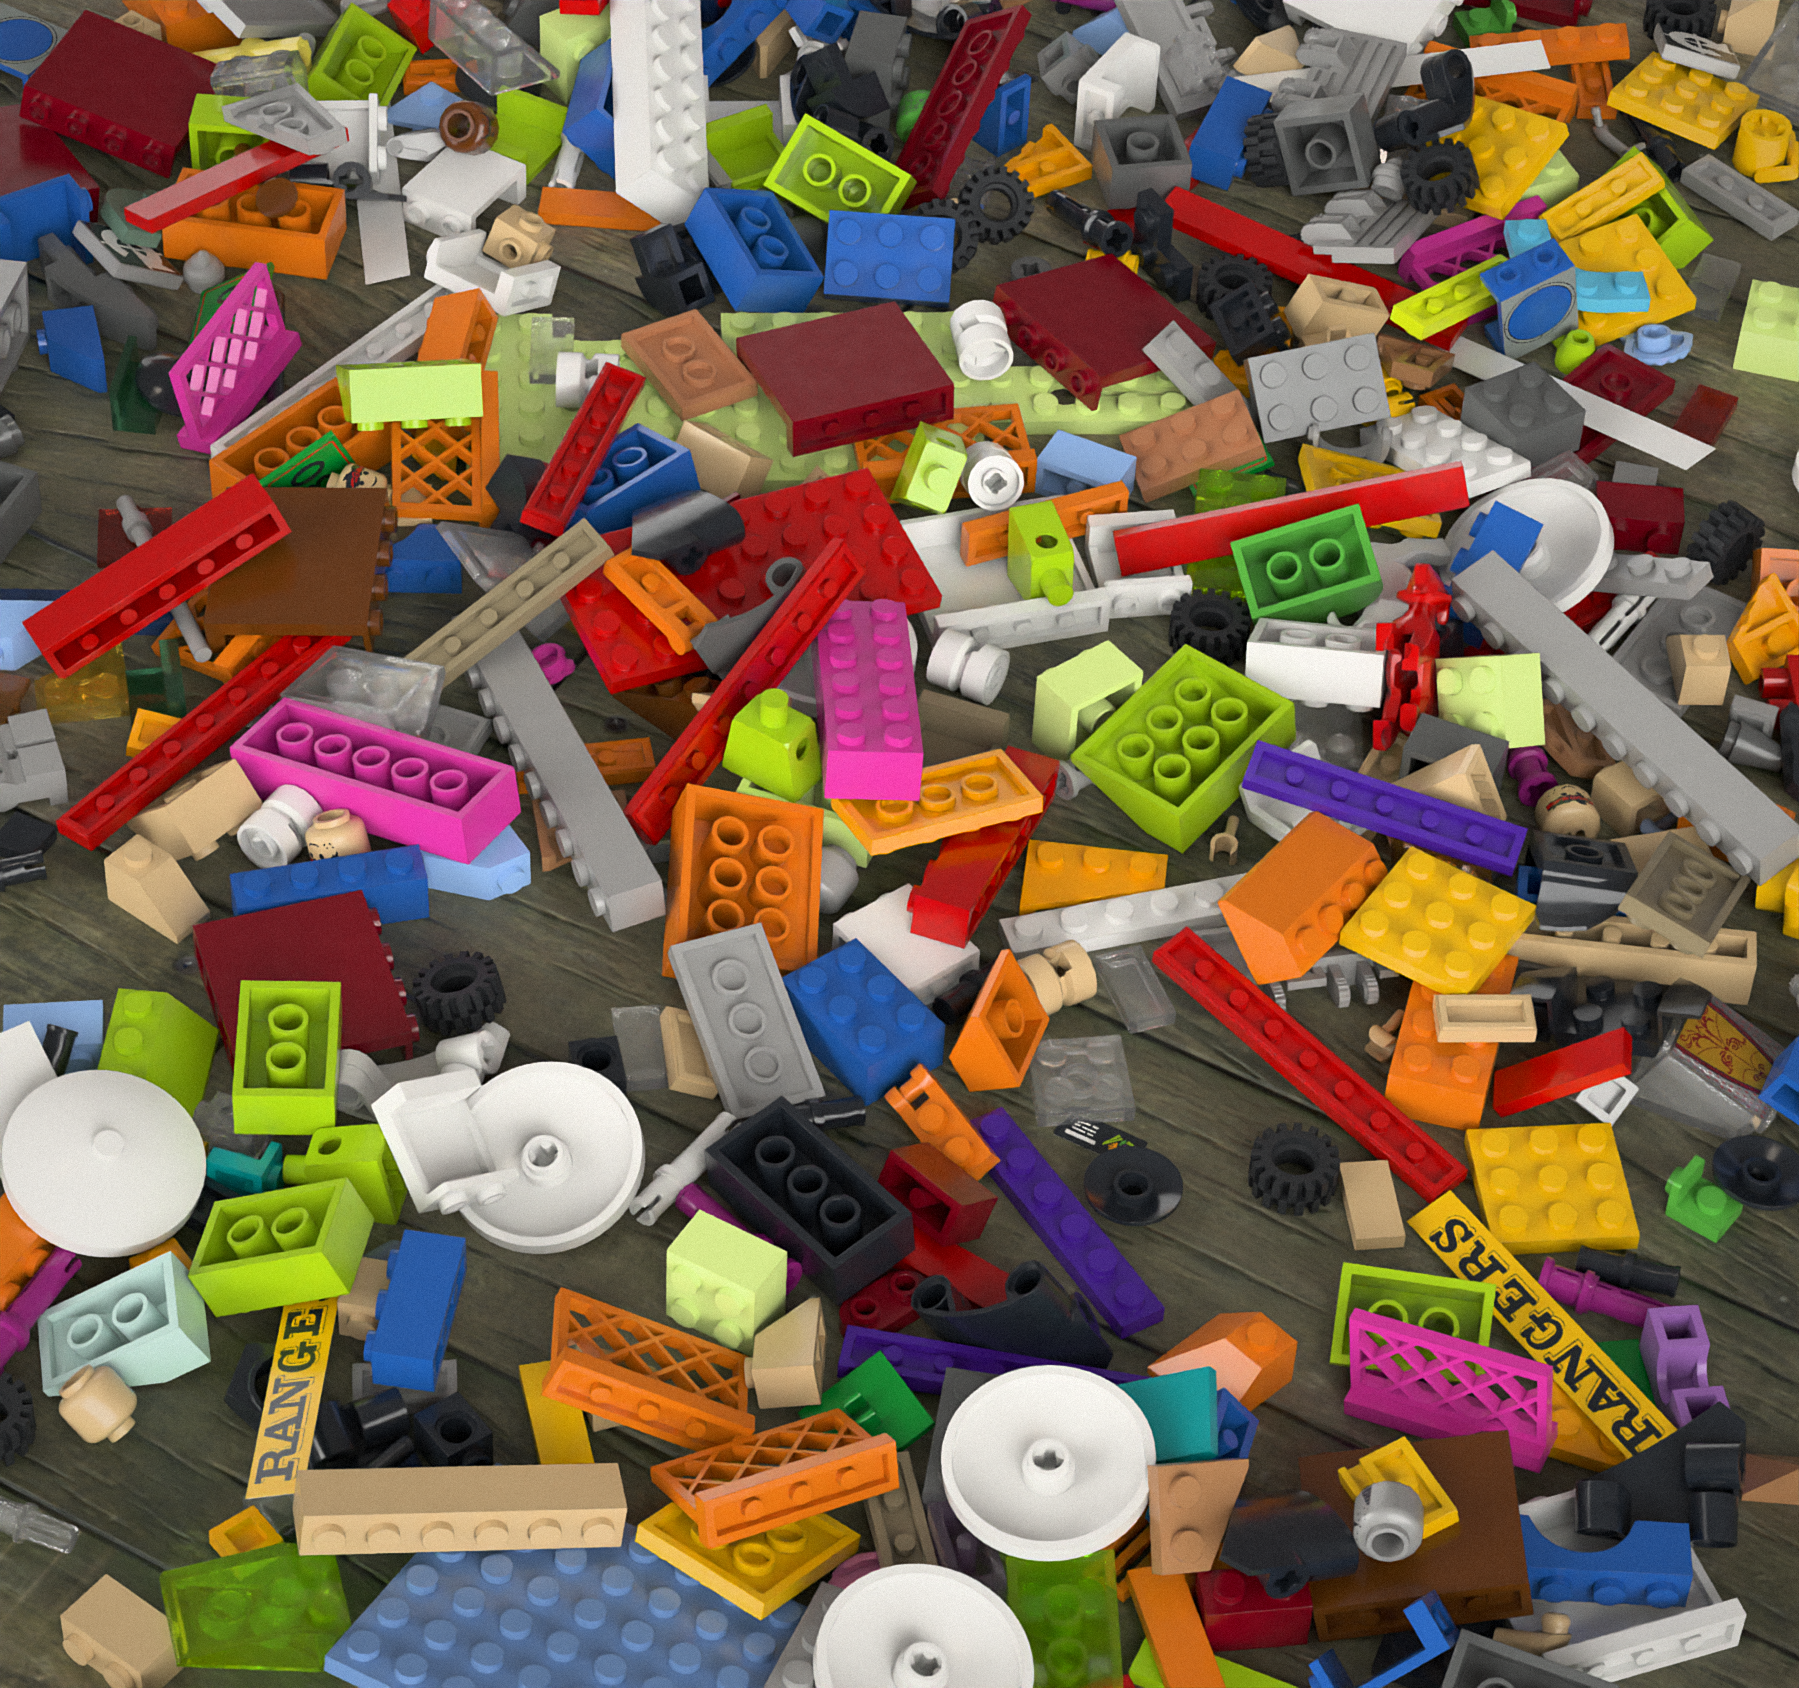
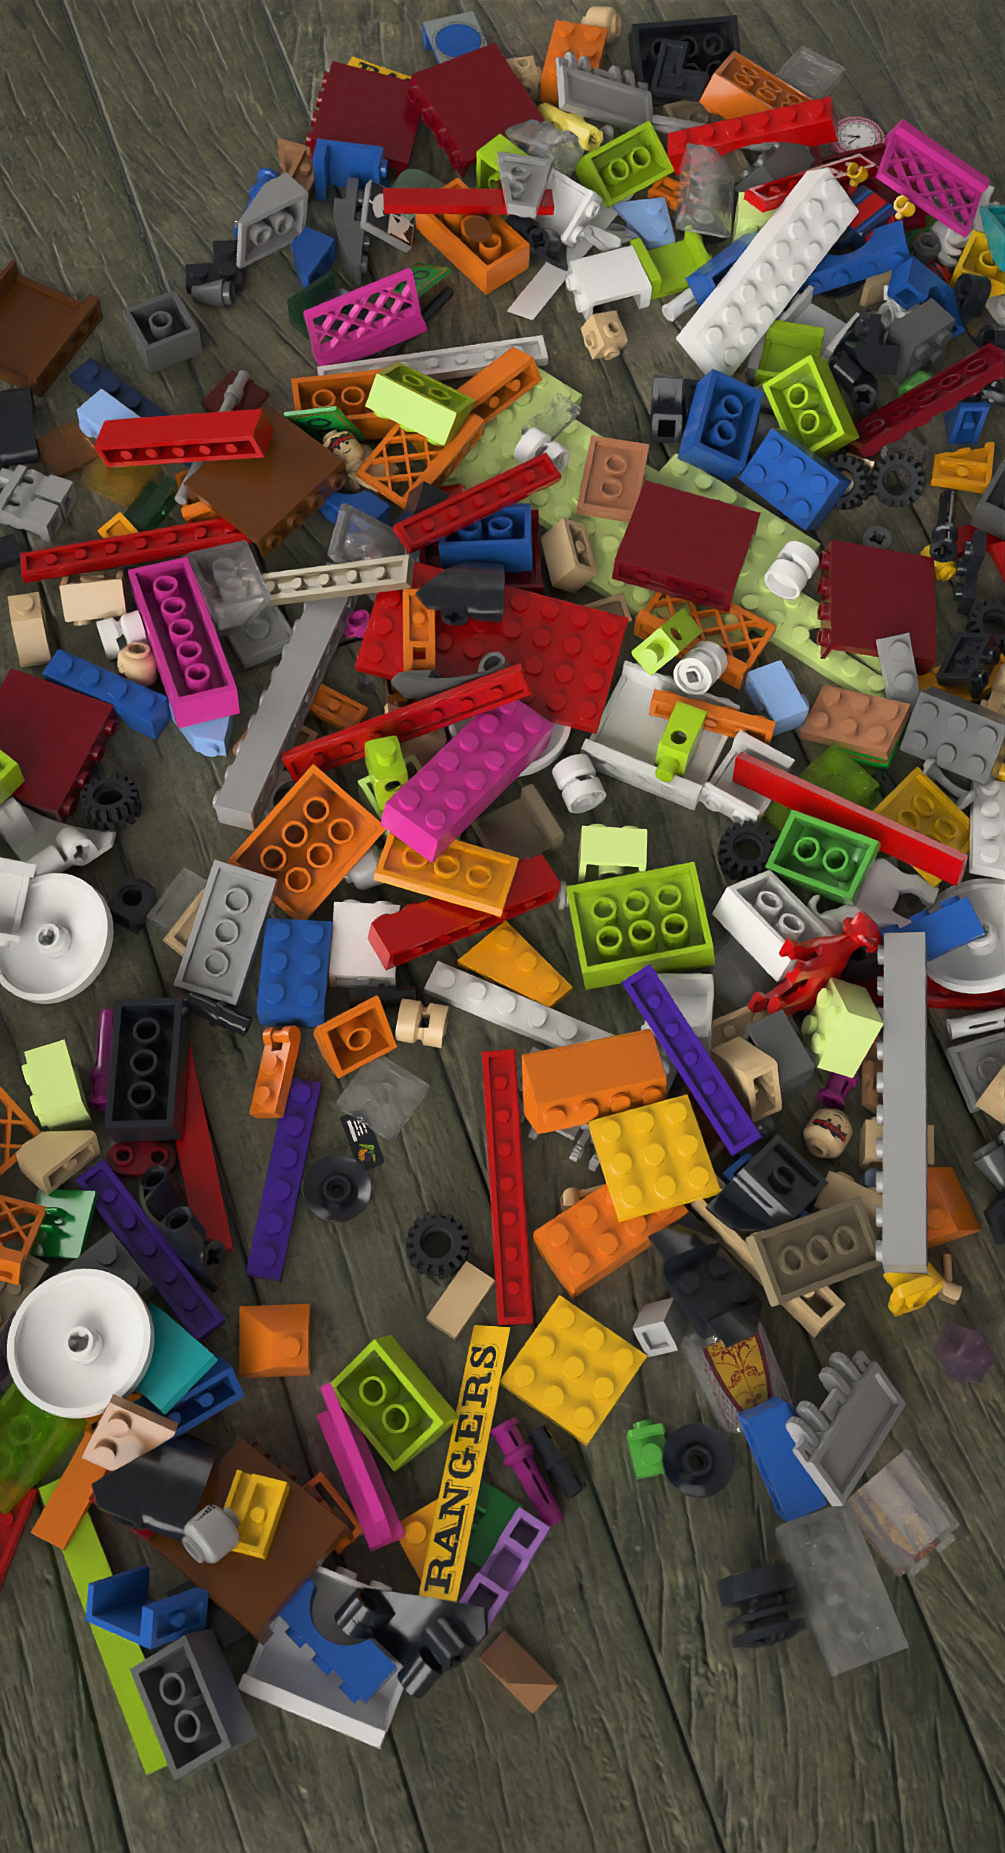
camera: 40 degrees right, 20 degrees up
light grey plate [183,250,225,294] -> none
white panel [424,229,561,316] -> none
reddish brown head [439,100,499,156] -> none
orange tile [538,186,662,231] -> none
white pin [629,1112,741,1226] -> none
dark red brick [877,1142,998,1247] -> none
clear tile [1095,945,1176,1034] -> none
tan hand [1209,815,1239,865] -> none
tan tile [1432,994,1537,1042] -> none
red tile [1493,1027,1632,1118] -> none
tan arm [1493,1612,1572,1657] -> none

